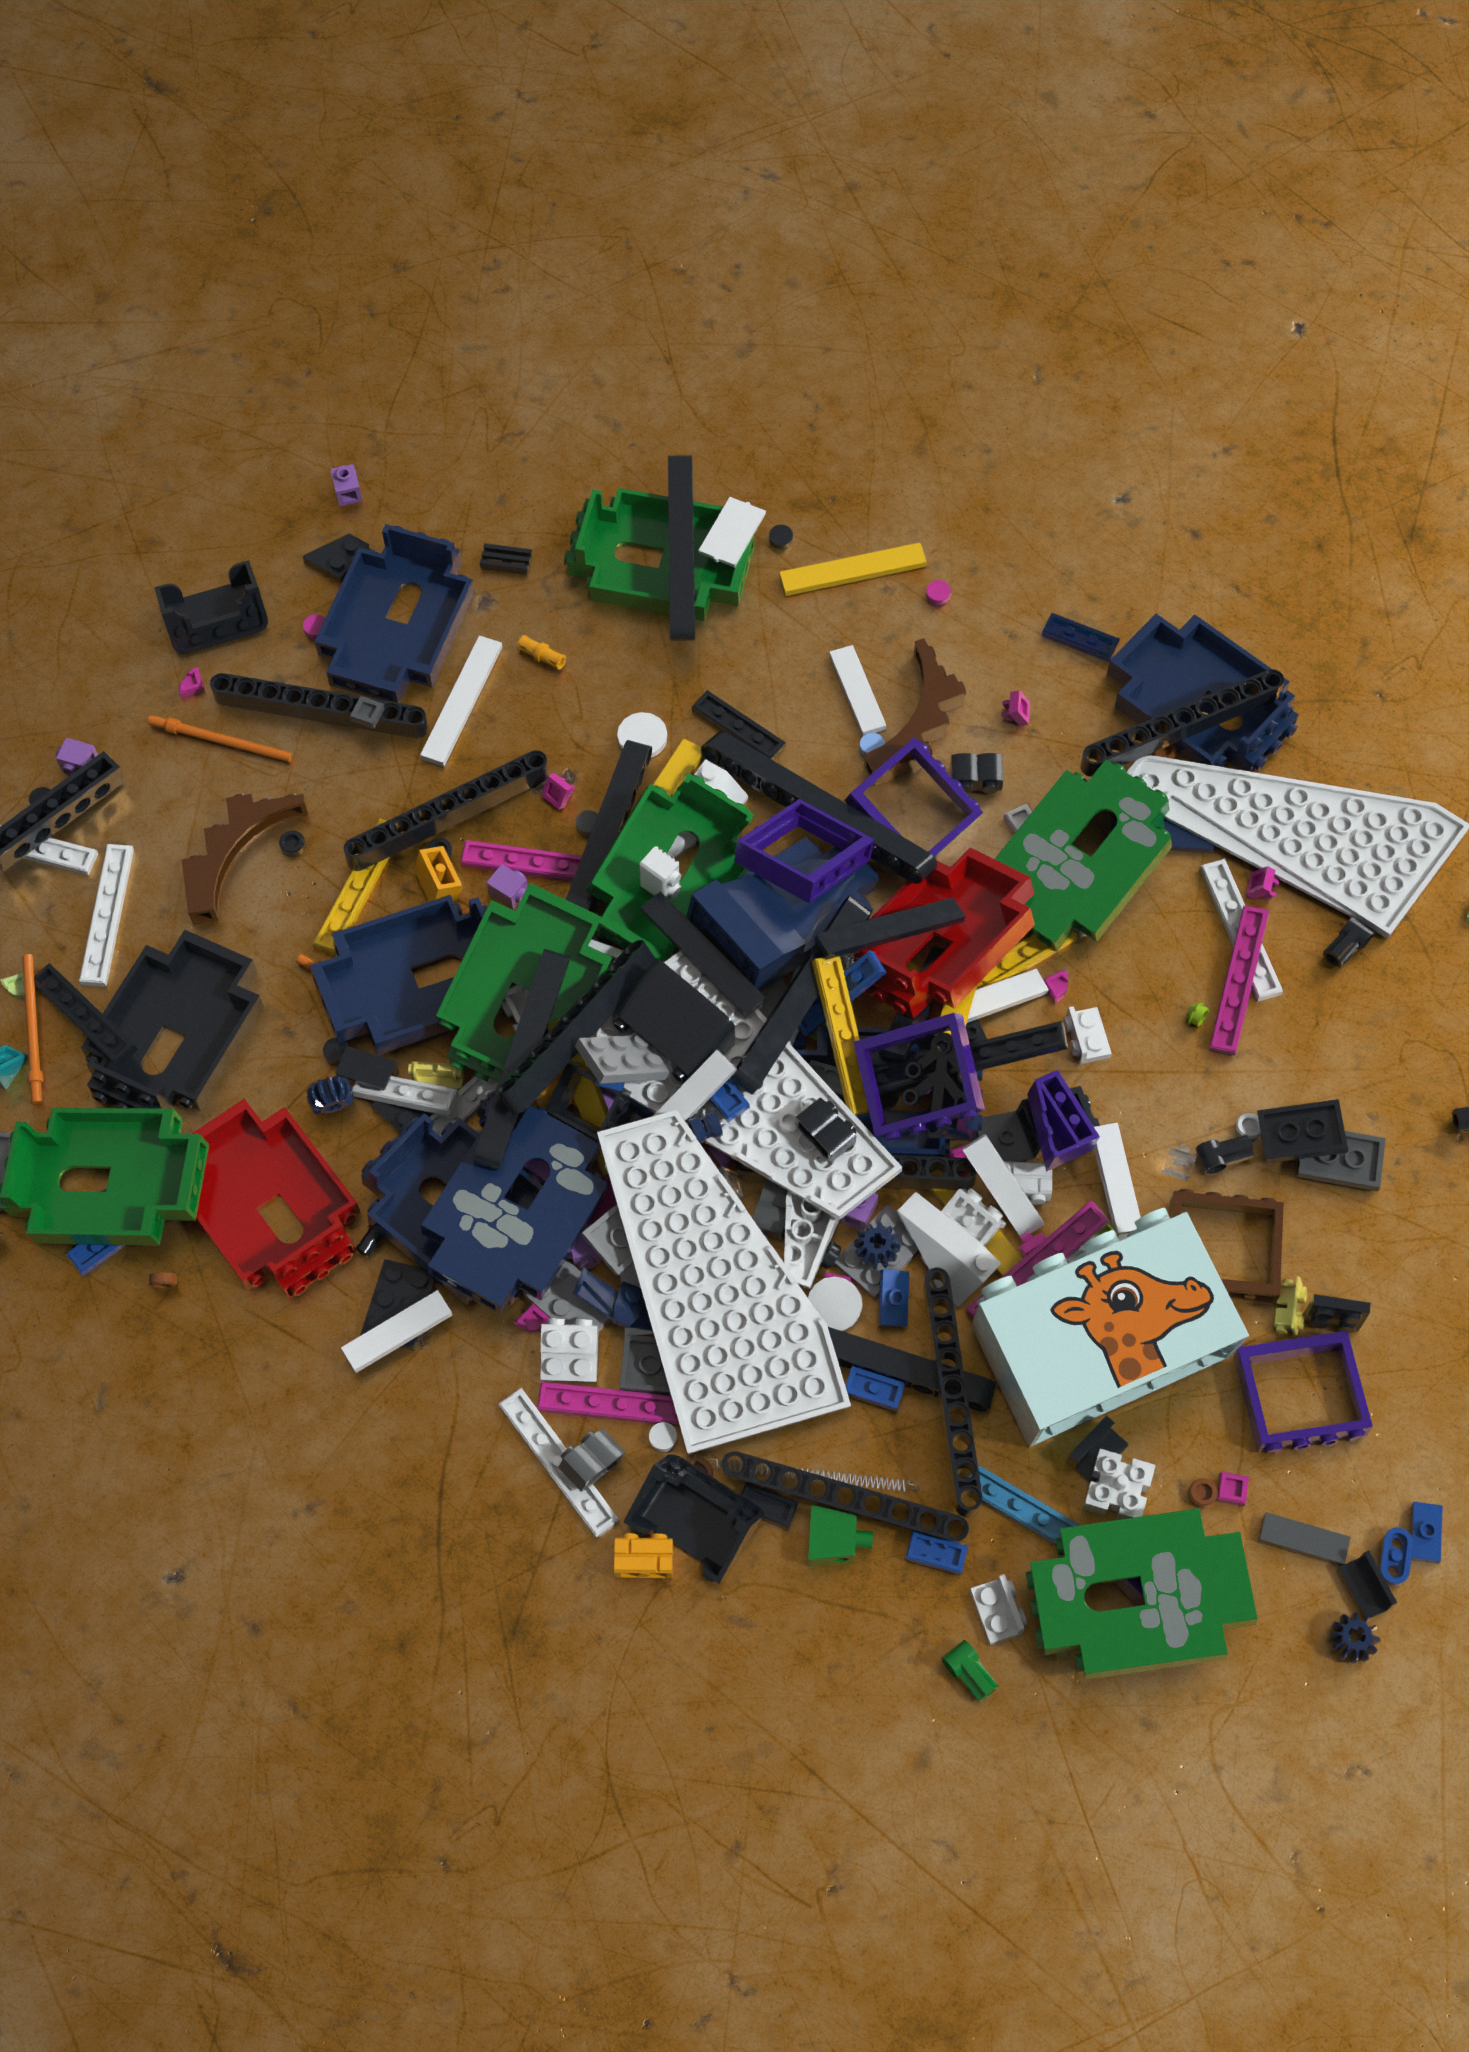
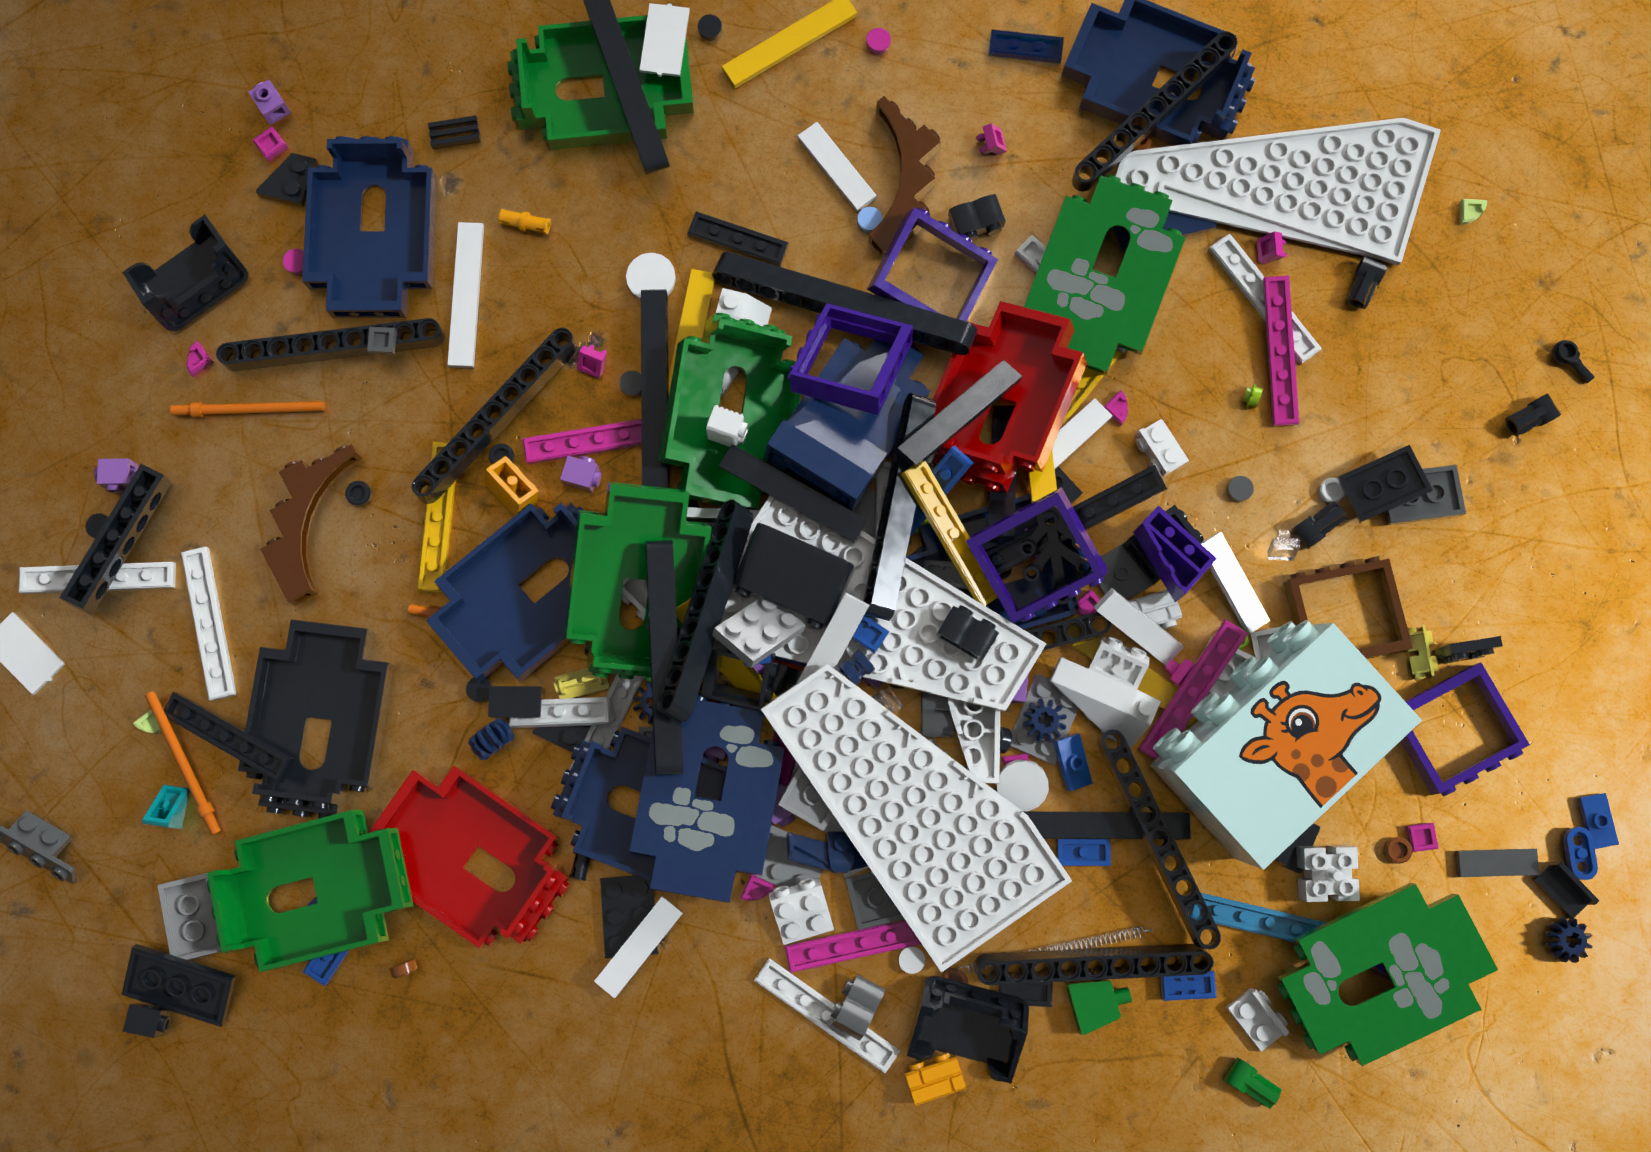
camera: 20 degrees left, 15 degrees up
none -> dark pink tile [252,126,289,162]
none -> dark grey tile [1227,476,1254,502]

